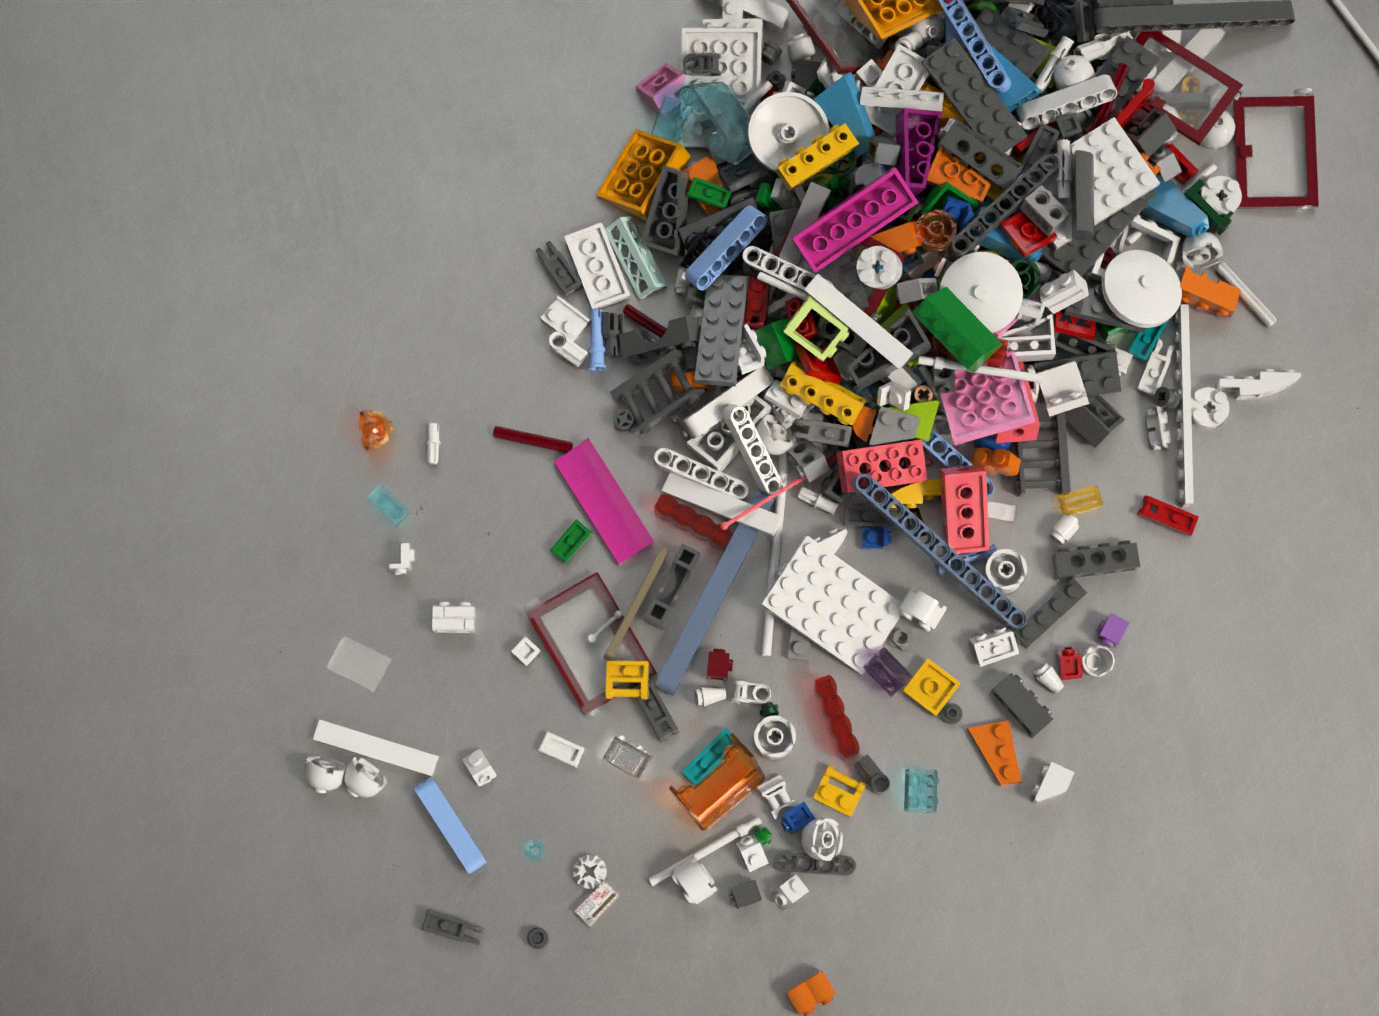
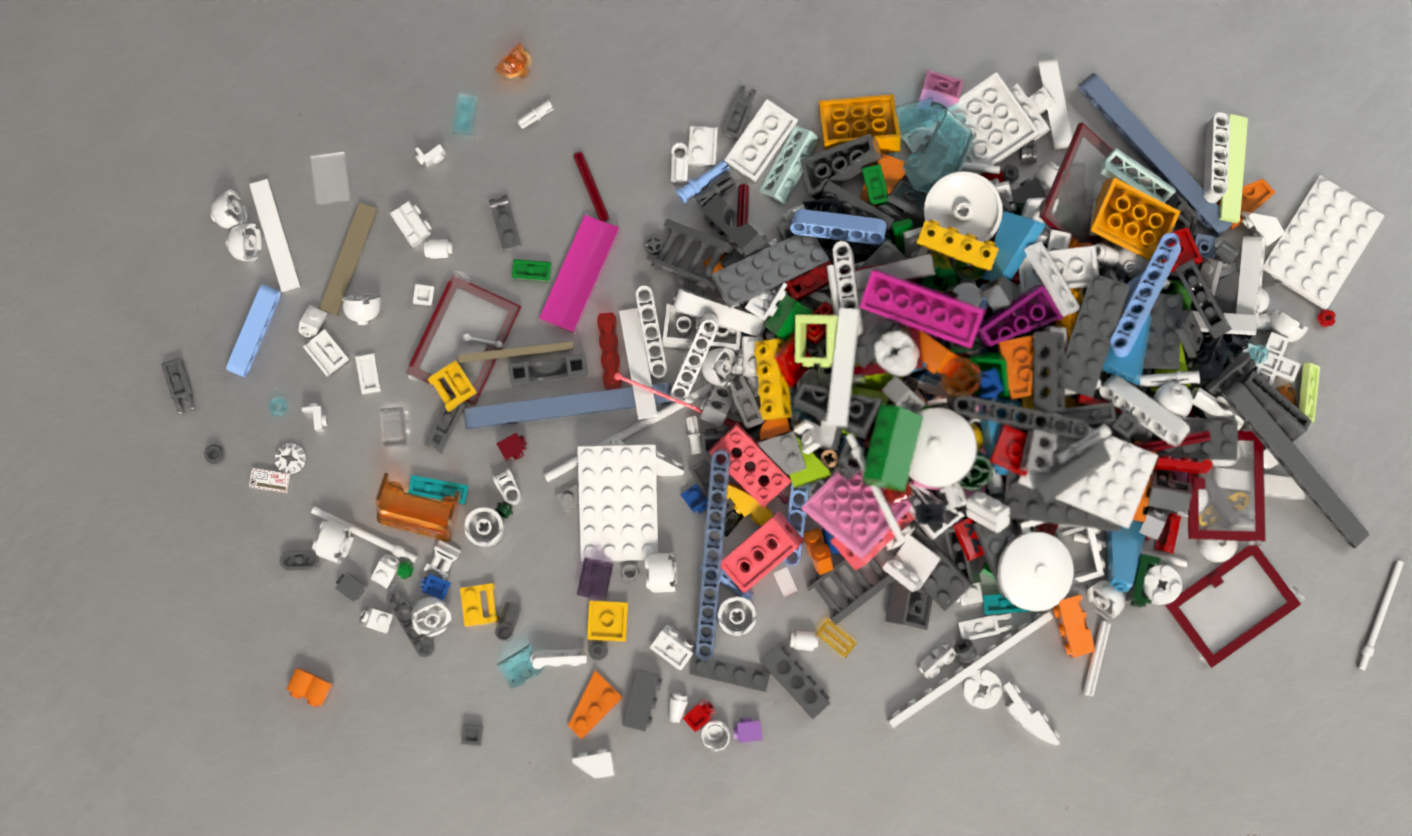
camera: 55 degrees right, 5 degrees up
dark grey piece [683,53,721,77] -> none
white cone [694,687,726,707] -> none
clear red brick [814,675,860,761] -> none
red plate [1137,495,1199,537] -> none
none -> dark grey plate [280,550,320,571]
none -> white bracket [301,403,327,432]
none -> white plate [303,329,349,377]
none -> dark tan tile [319,203,378,316]
none -> white cylinder [342,294,381,325]
none -> white brick [424,239,453,259]
none -> dark grey plate [461,724,483,746]
none -> dark grey plate [489,195,521,251]
none -> white plate [529,649,587,669]
none -> black bracket [915,503,947,525]

